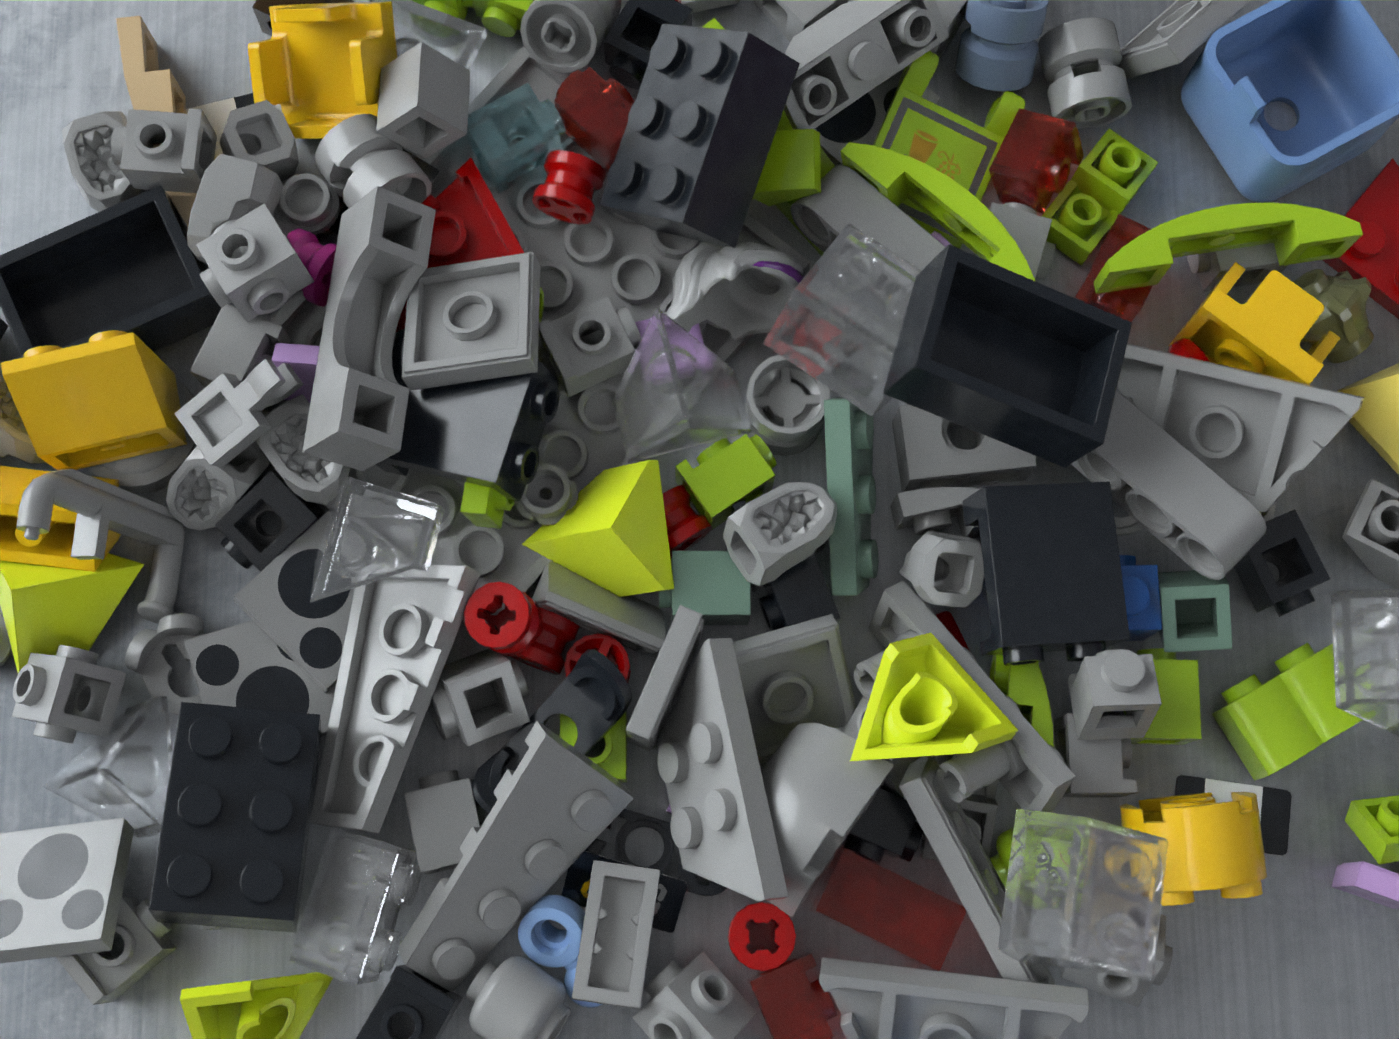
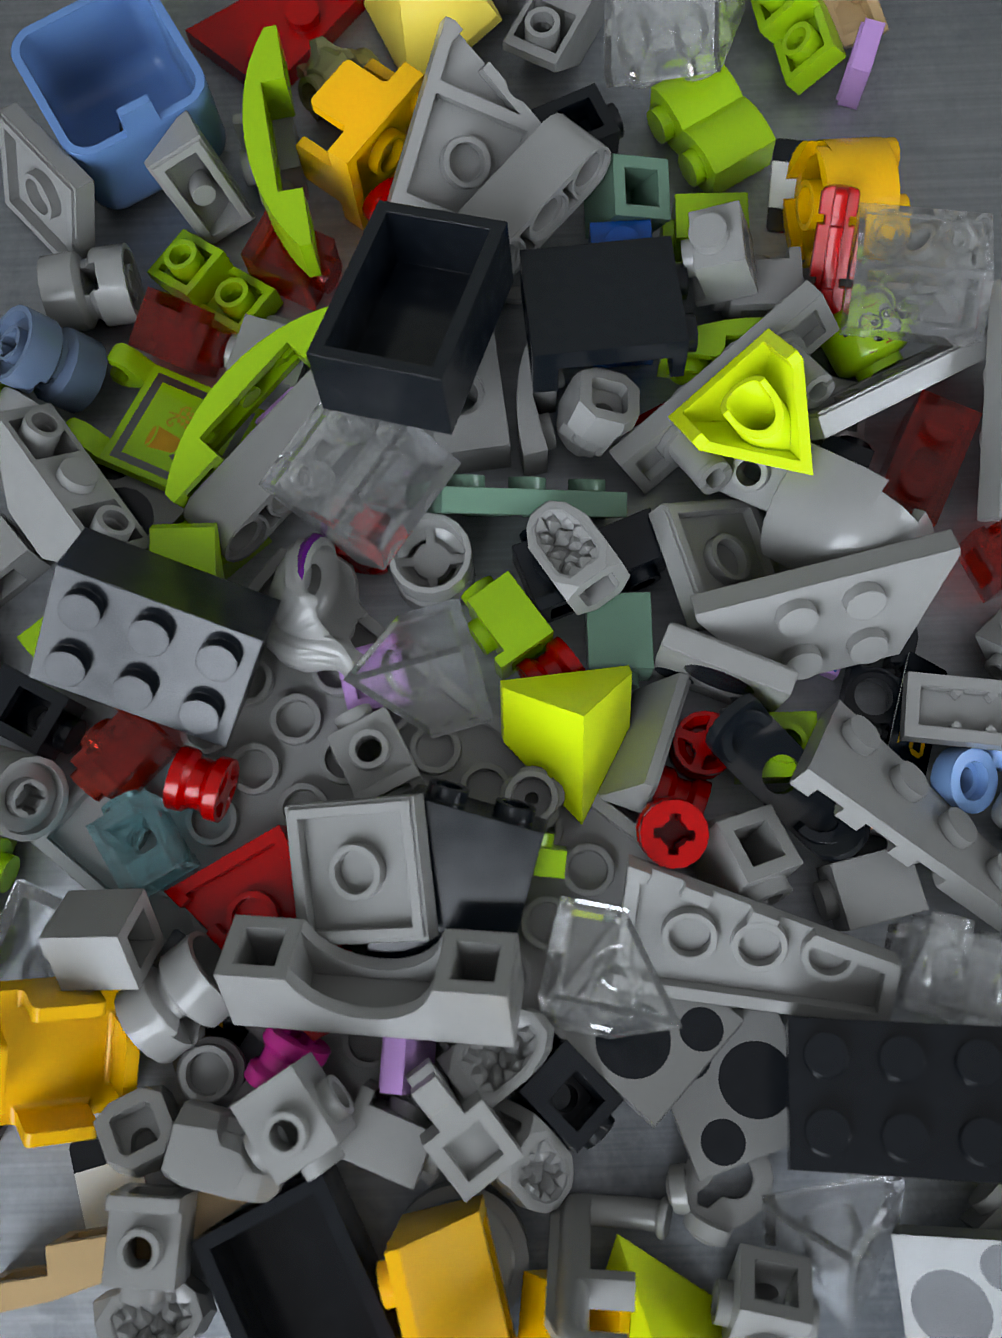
camera: 80 degrees left, 0 degrees up
red wheel [727,902,796,971] -> none
none -> light grey slope [144,110,256,245]
none -> red axle [809,184,861,314]

